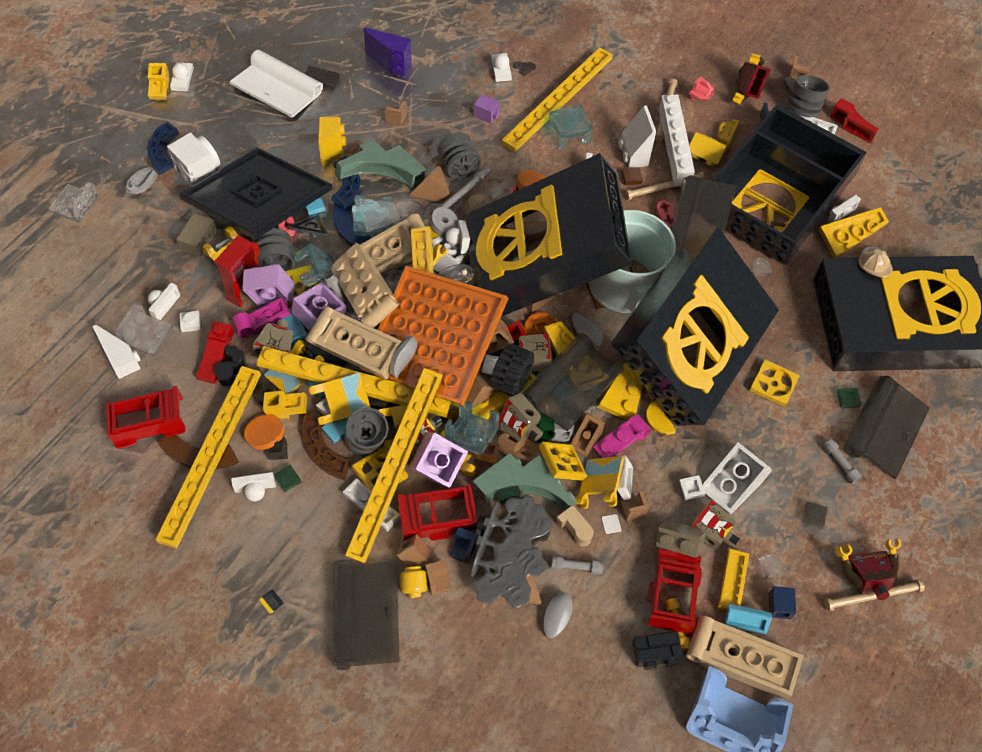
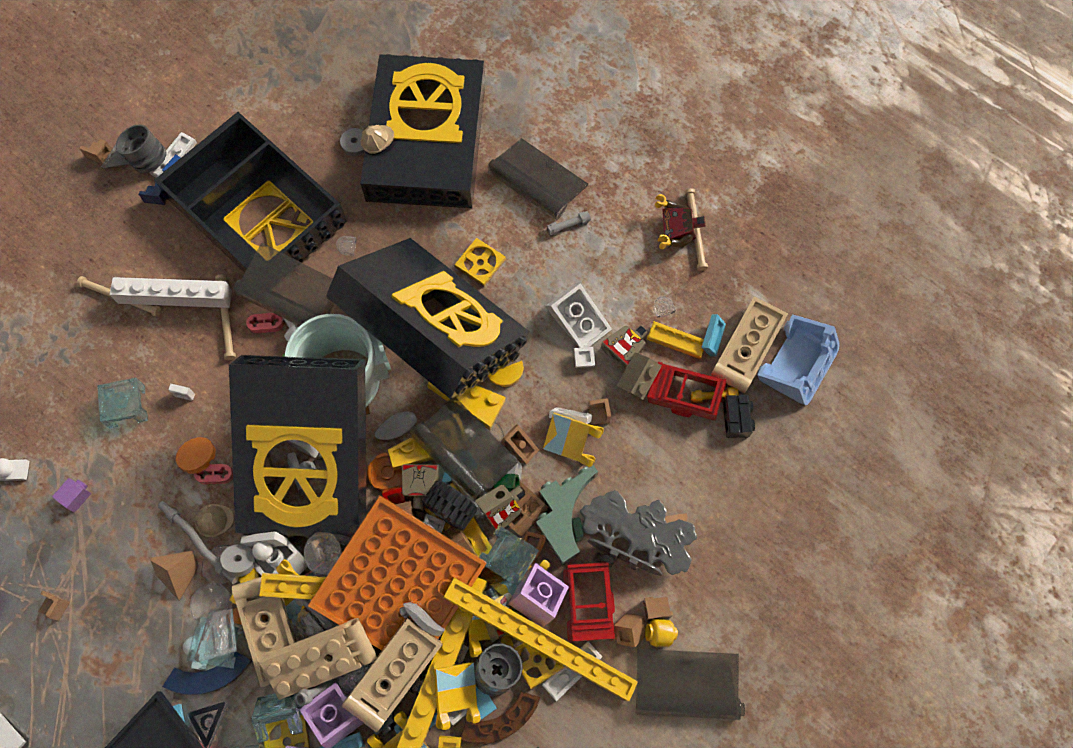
camera: 80 degrees left, 10 degrees up
yellow slope [318,117,346,166] -> none
dark blue tile [331,155,360,210] -> none
sand green arch [336,139,426,188] -> none
dark grey wheel [437,132,481,179] -> none
dark blue panel [450,527,478,564] -> none
yellow plate [502,47,613,153] -> none
clear smoke tile [513,61,536,76] -> none
yellow piece [539,442,587,481] -> none
light grey arm [544,592,572,639] -> none
light grey bar [551,556,603,575] -> none
tan leg [556,505,594,547] -> none
dark pink plate [593,414,651,458] -> none
white sticker [602,514,621,534] -> none
white slope [619,106,656,168] -> none
reddish brown tile [622,167,643,185] -> none
coral piece [689,76,714,101] -> none
yellow slope [689,132,731,167] -> none
yellow tile [717,119,740,145] -> none
dark red torso [732,53,771,105] -> none
dark blue panel [768,586,796,619] -> none
clear smoke tile [803,501,827,528] -> none
yellow wing [818,207,889,258] -> none
white plate [827,195,861,223] -> none
red slope [830,98,879,144] -> none
clear green tile [837,388,862,409] -> none

